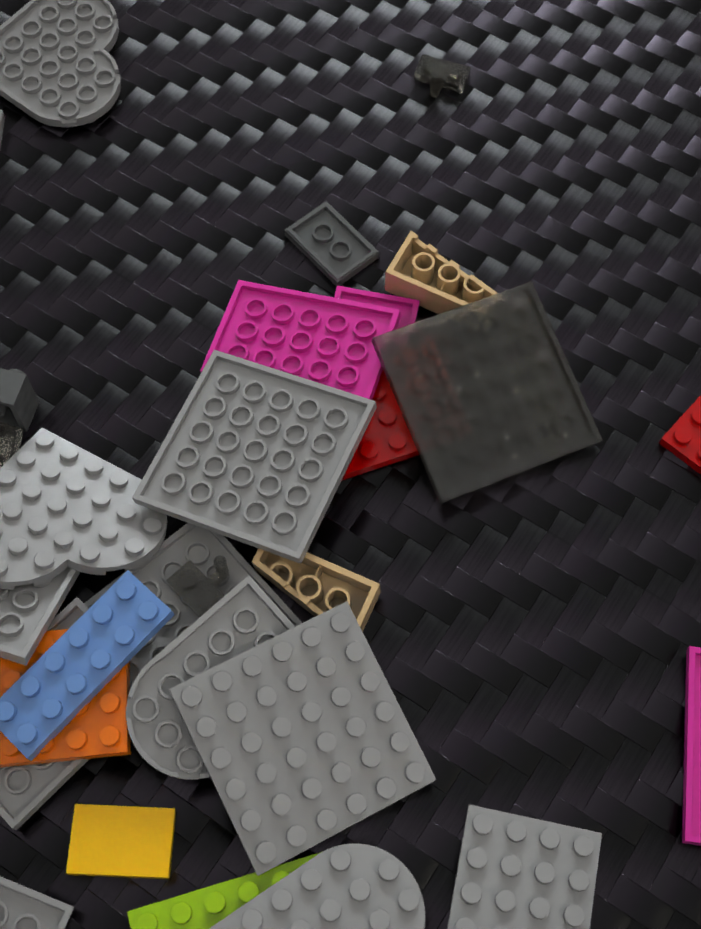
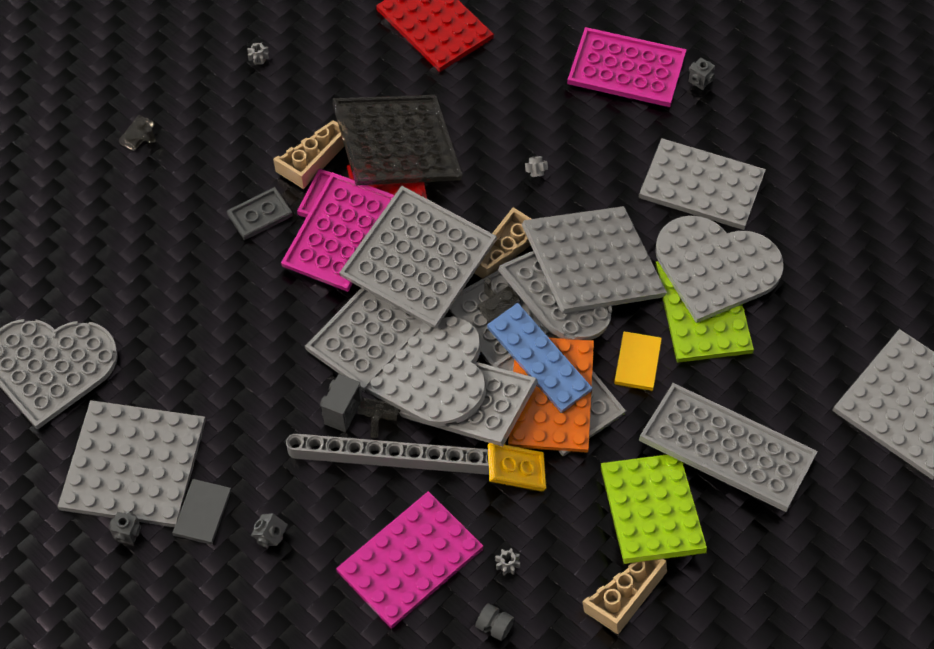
camera: 80 degrees left, 5 degrees down
none -> light grey gear [248,43,269,65]
none -> light grey plate [305,288,424,392]
none -> light grey gear [525,156,548,177]

